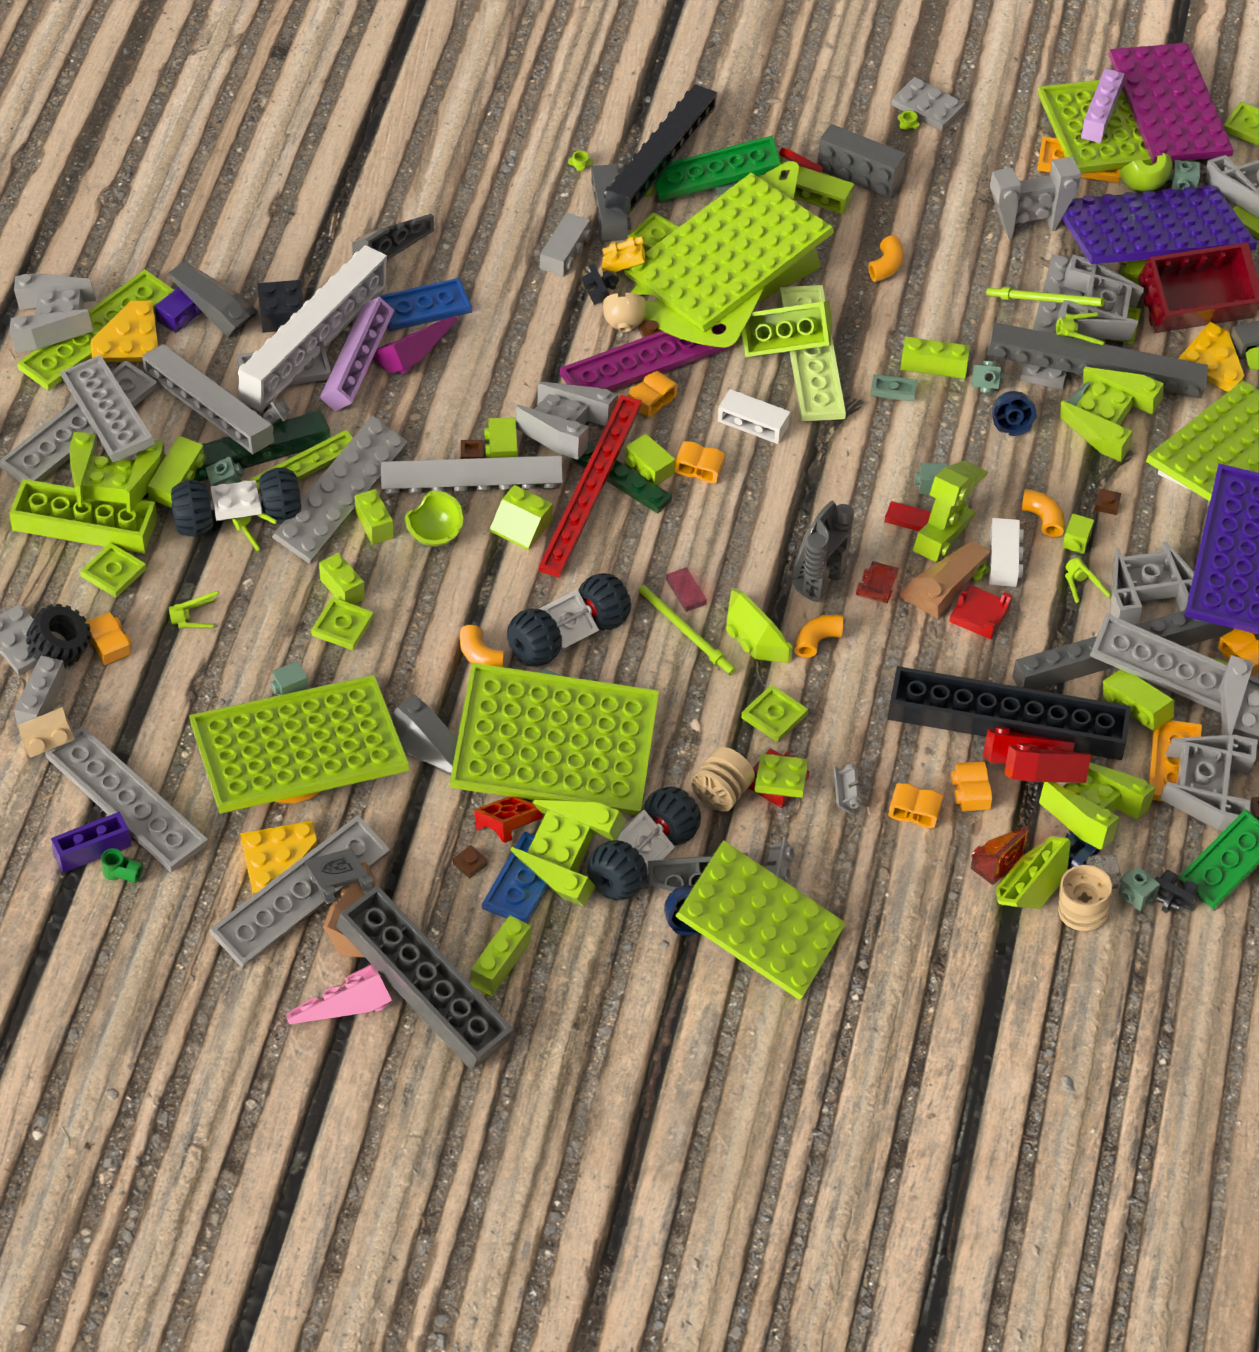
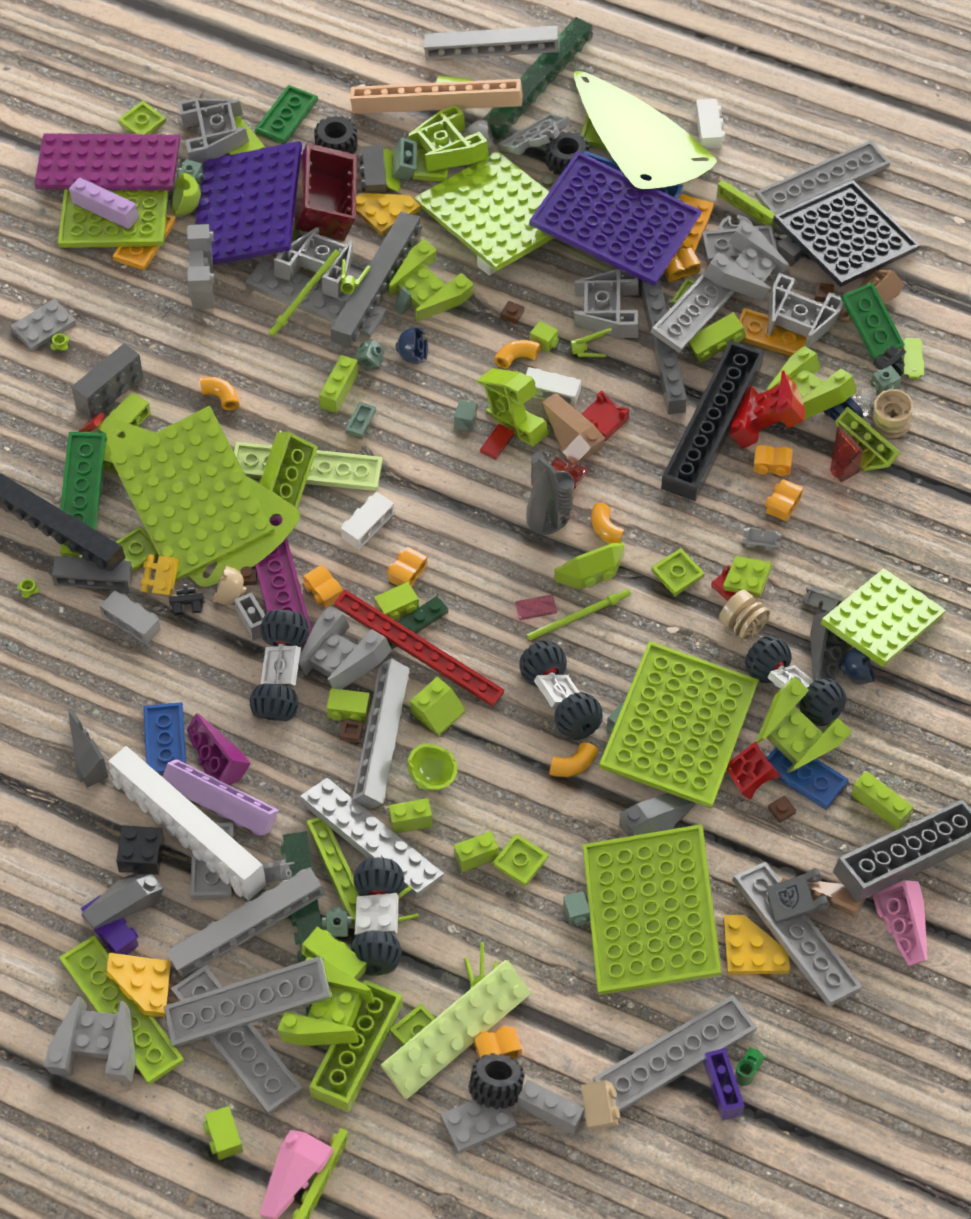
camera: 75 degrees left, 5 degrees up
none -> light grey brick [234,592,265,641]
none -> black plate [249,610,309,721]
none -> yellowish green plate [381,960,531,1099]
none -> lime piece [904,338,924,379]

